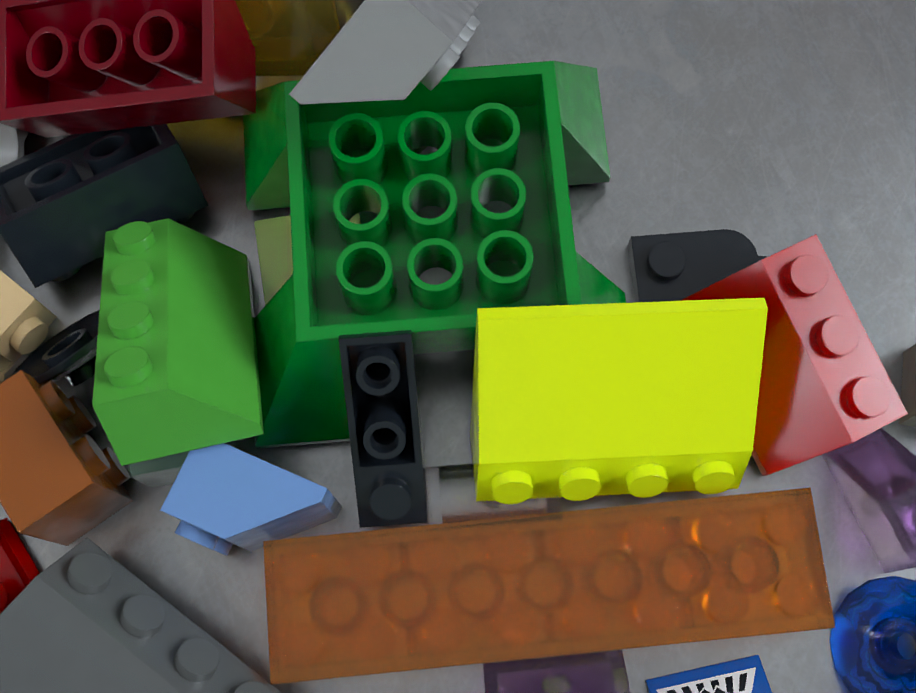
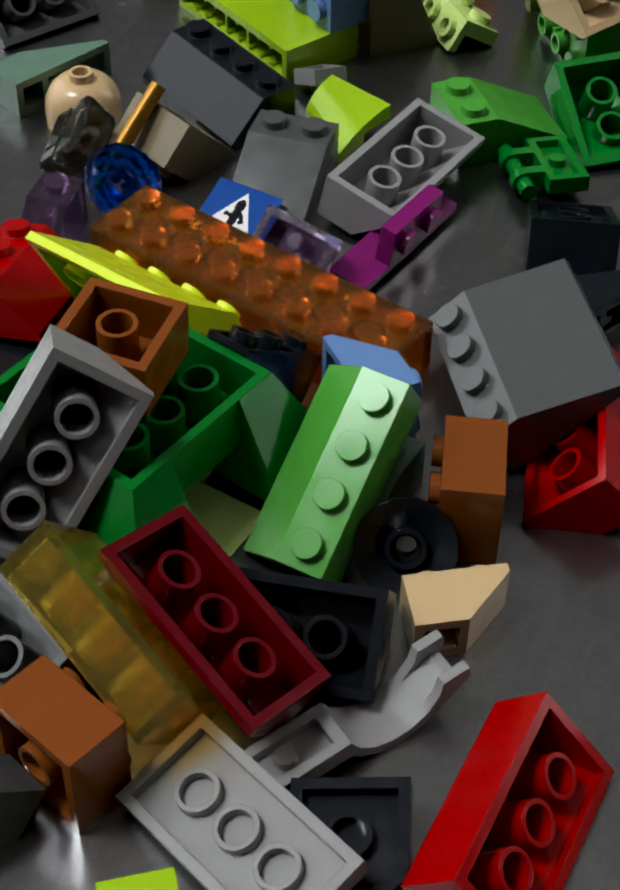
camera: 140 degrees left, 30 degrees down
none -> dark orange brick [56,277,189,418]

